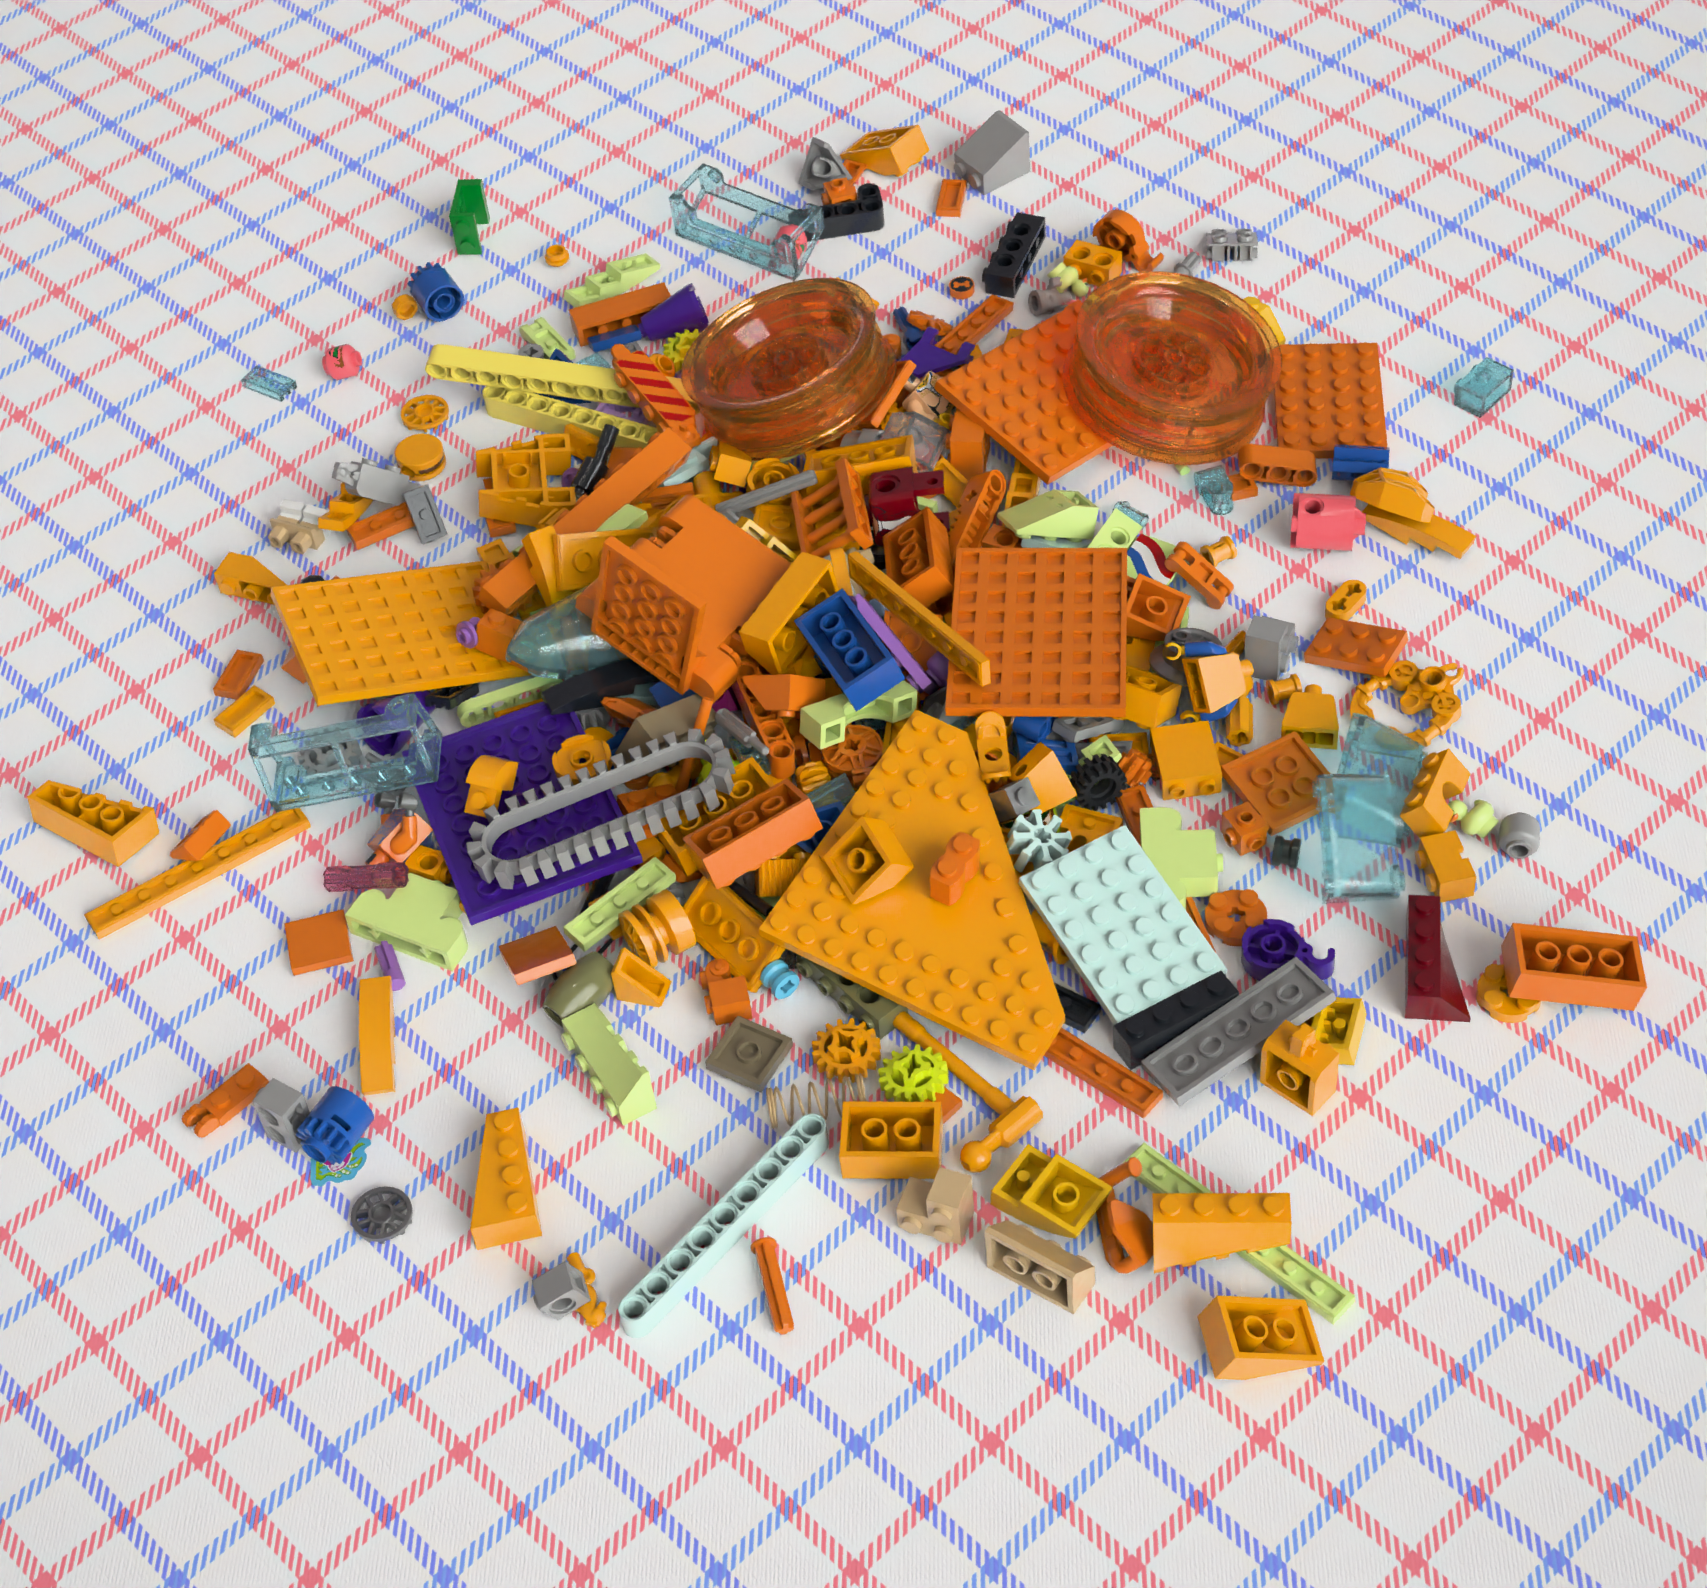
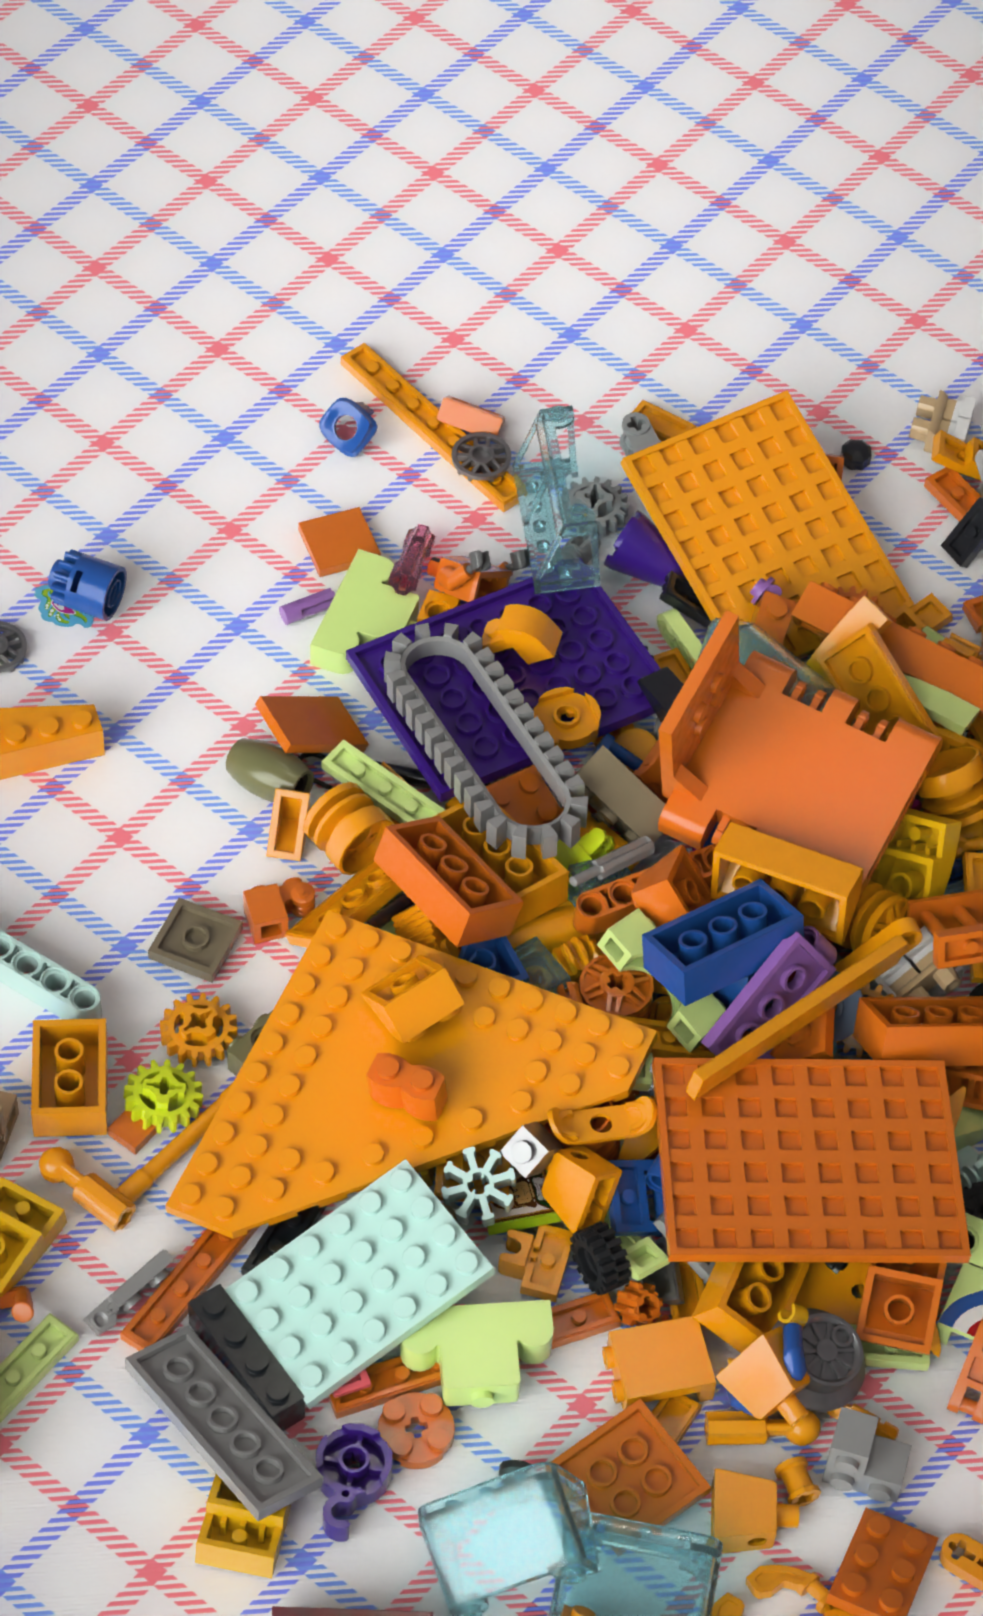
camera: 75 degrees right, 5 degrees up
light orange wedge [27,780,159,867] -> none
orange hinge [182,1063,269,1138] -> none
orange tile [213,650,264,700] -> none
light orange slope [214,552,287,605] -> none
light grey brick [252,1078,310,1153] -> none
light orange slope [359,976,396,1096] -> none
yellowish green wedge [561,1003,657,1126] -> none
orange piece [675,697,714,793] -> none
medium azure wheel [760,960,800,999] -> none
tan piece [766,1073,866,1129] -> none
orange brick [1221,801,1269,856] -> none
light orange hinge [1260,1020,1339,1116] -> none
none -> light grey hinge [83,1249,174,1336]
none -> piece [319,398,378,457]
none -> flat silver wheel [452,432,511,482]
none -> light grey piece [619,412,661,456]

